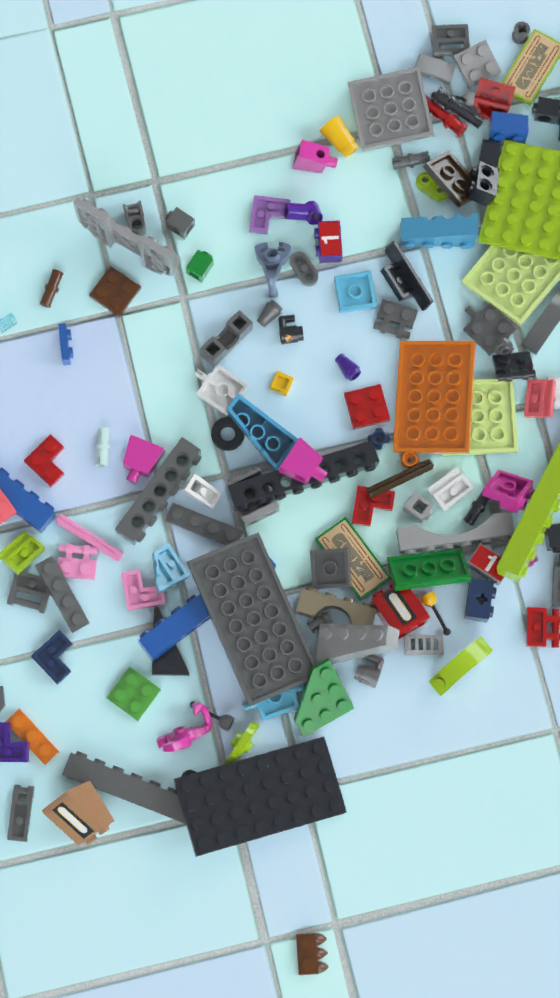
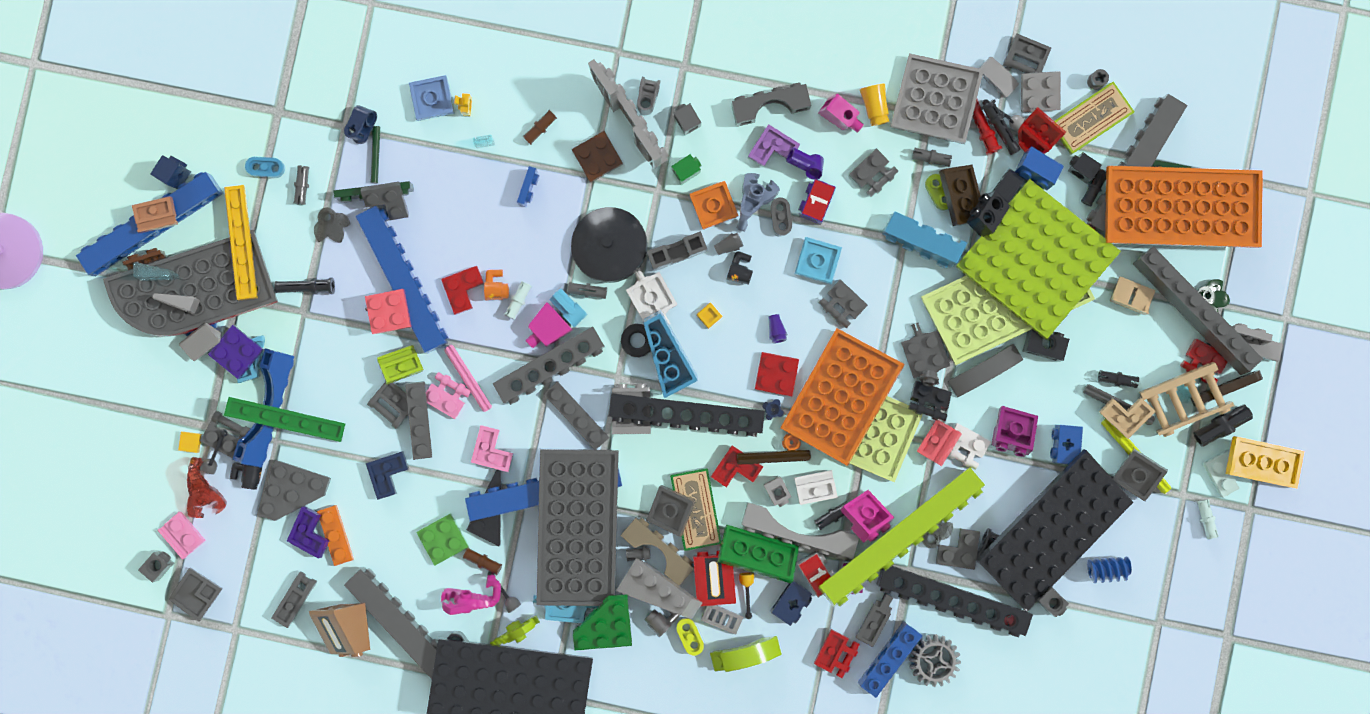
camera: 25 degrees right, 10 degrees up
medium azure wing [152,544,190,594] -> none
white slope [183,473,222,509] -> none
dark pink torso [279,438,328,484] -> none
black bracket [380,241,434,311] -> none
none -> reddish brown pin [463,547,503,576]
none -> orange piece [484,269,509,301]
none -> medium azure piece [549,289,588,327]
none -> dark grey pin [568,282,607,299]
none -> black dish [571,207,648,283]
none -> neon yellow plate [676,618,704,656]
none -> orange plate [689,181,738,230]
none -> dark grey arch [731,82,812,127]
none -> dark grey plate [849,148,899,197]

